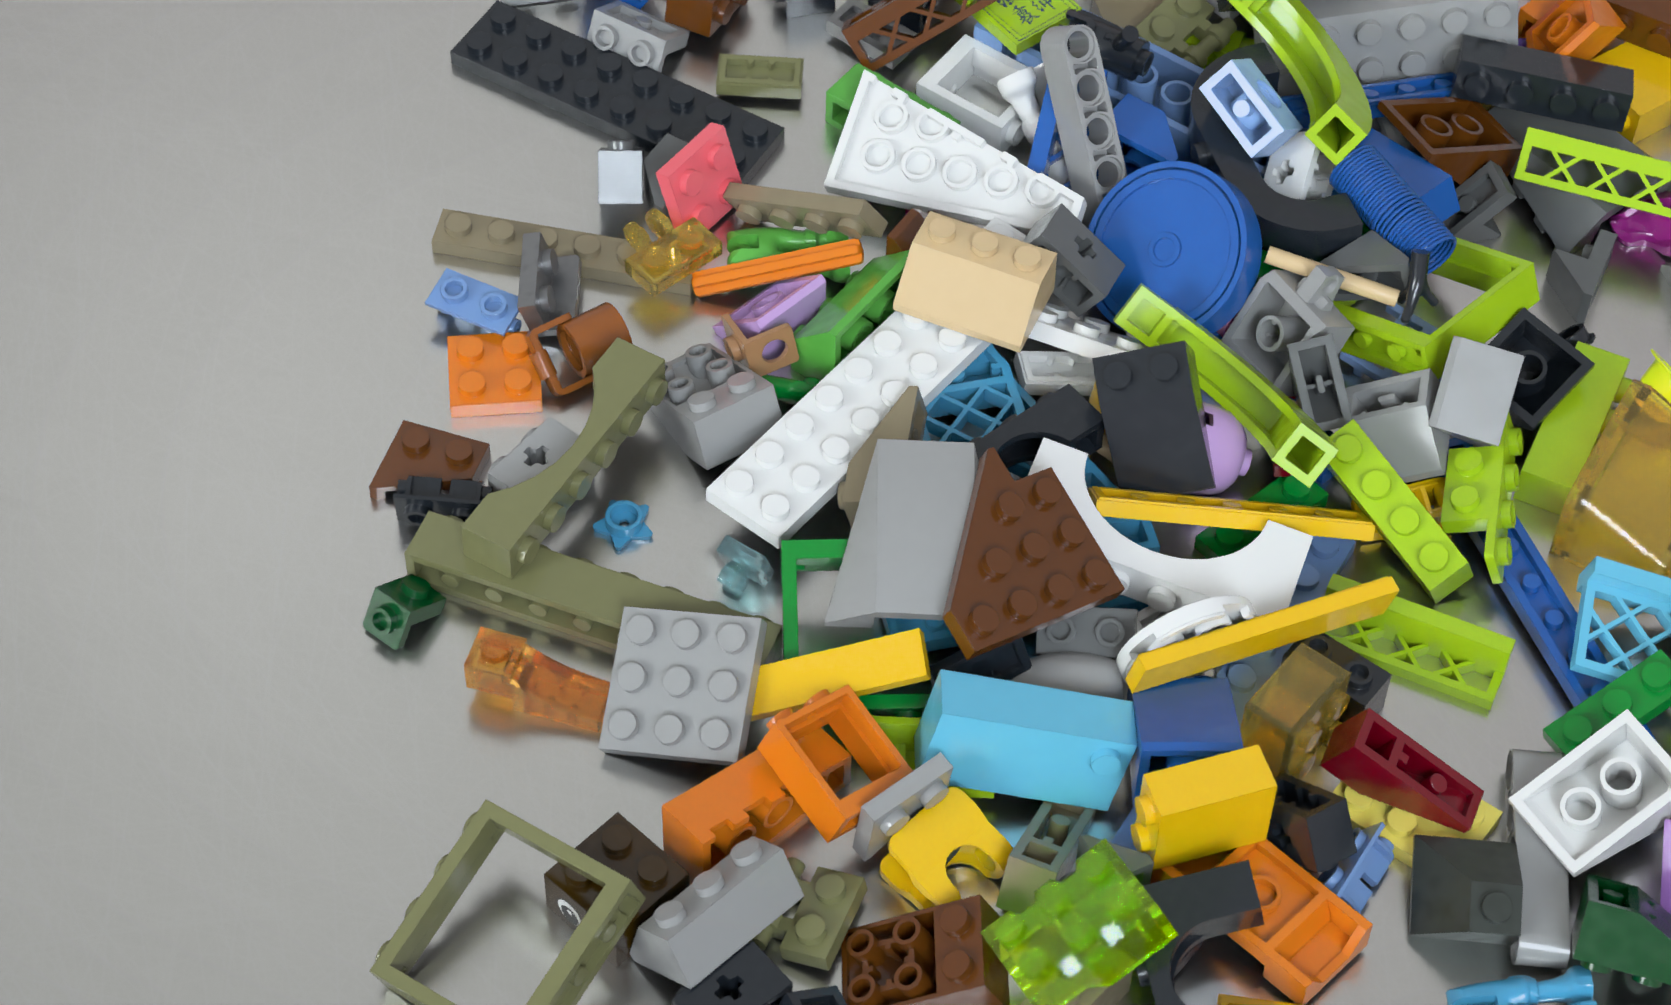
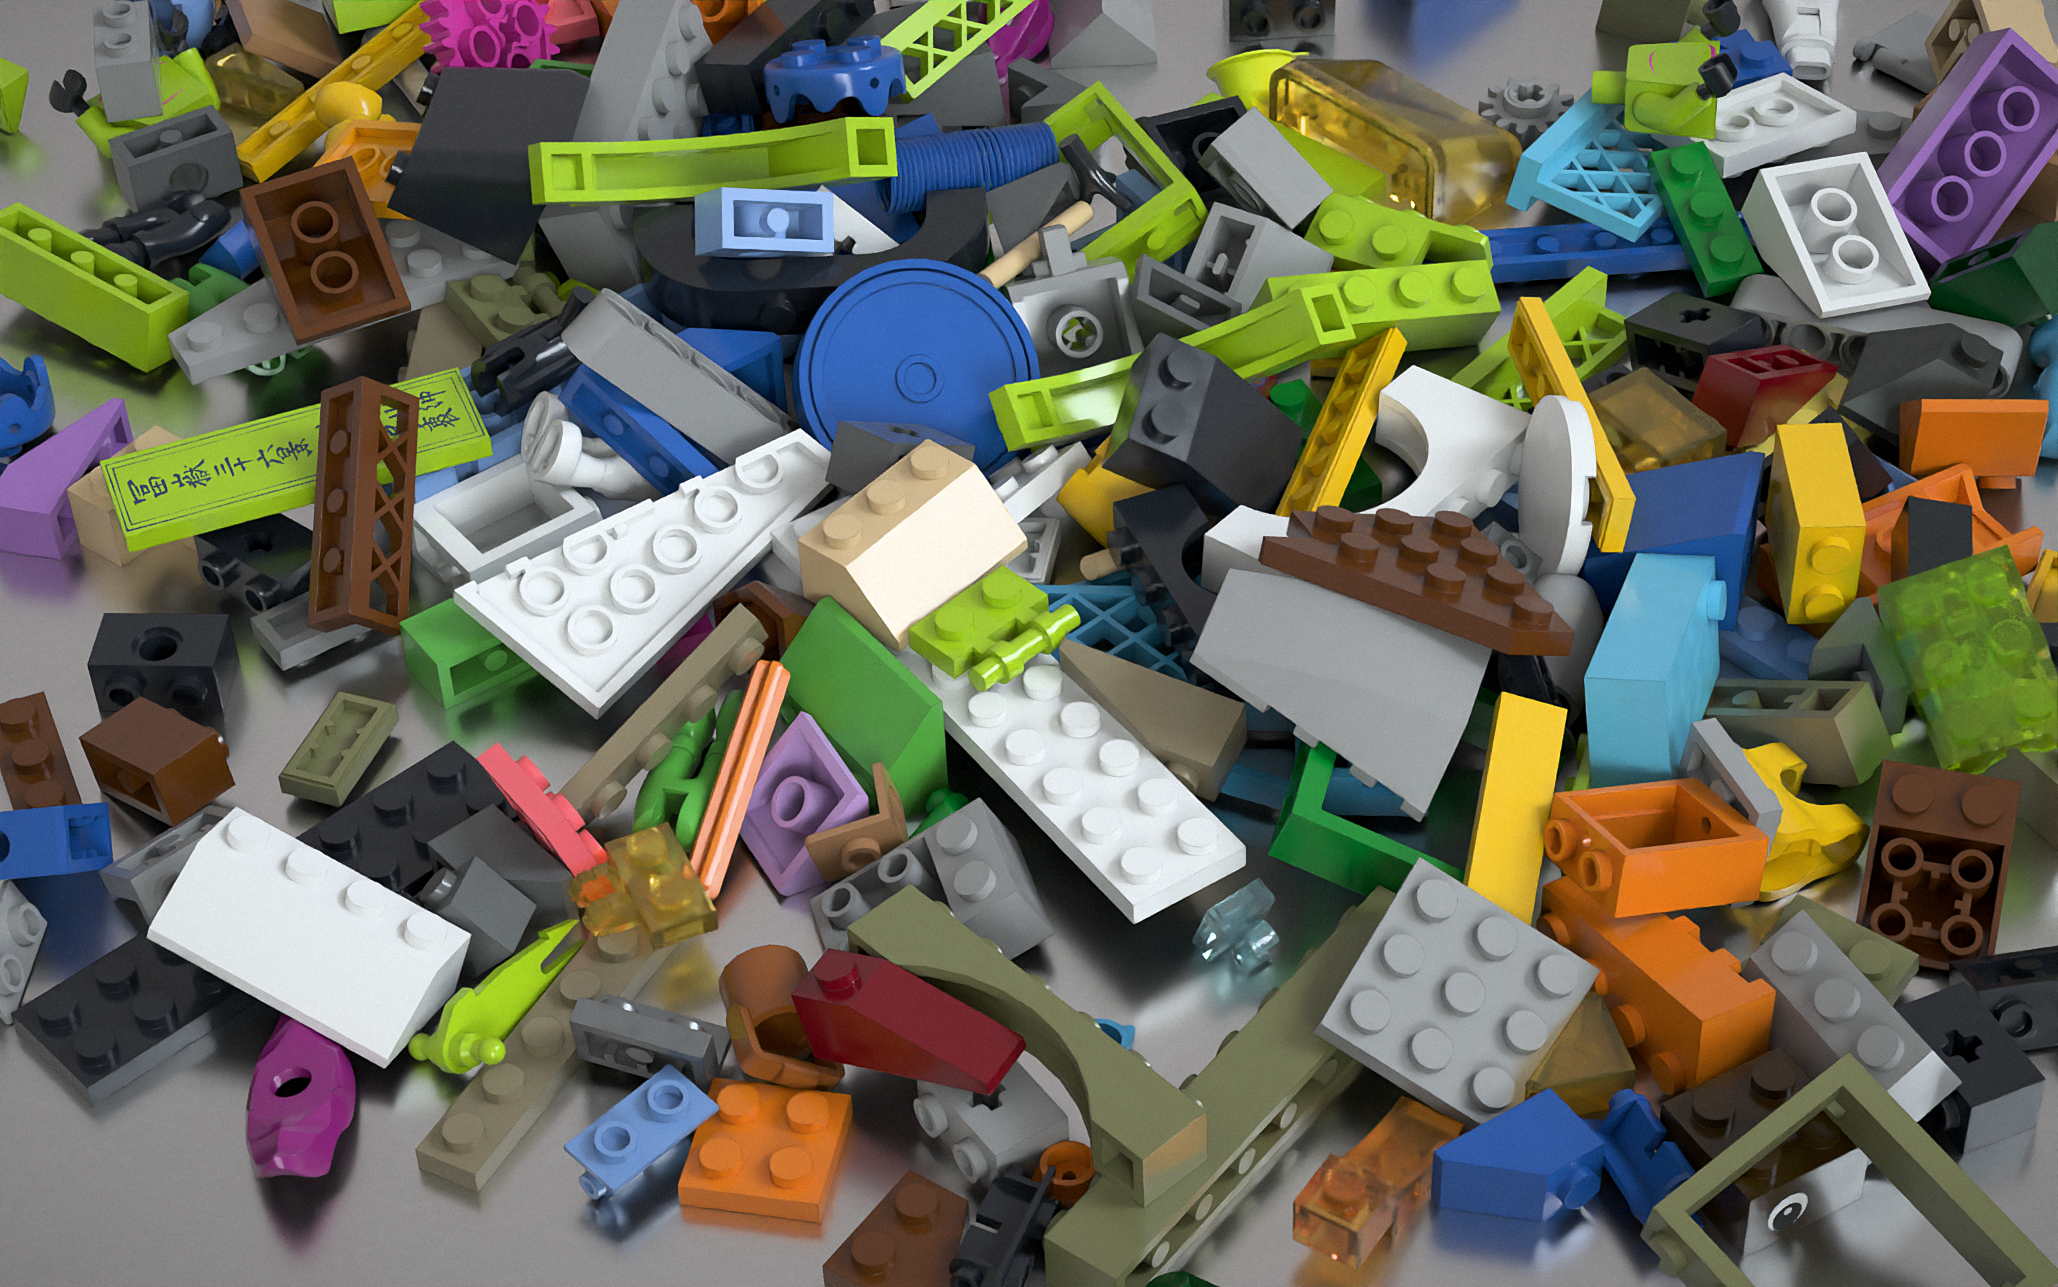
camera: 70 degrees left, 10 degrees down
none -> white slope [147,807,471,1069]
none -> magenta piece [245,1013,356,1178]
none -> lime piece [408,919,587,1074]
none -> blue plate [763,35,906,123]
none -> dark red slope [791,948,1026,1096]
none -> lime plate [908,565,1081,692]
none -> blue slope [1431,1088,1605,1222]
none -> clear yellow slope [1524,990,1636,1120]
none -> blue hinge [1582,1089,1704,1229]
none -> black brick [1624,291,1764,392]
none -> orange slope [1899,399,2049,489]

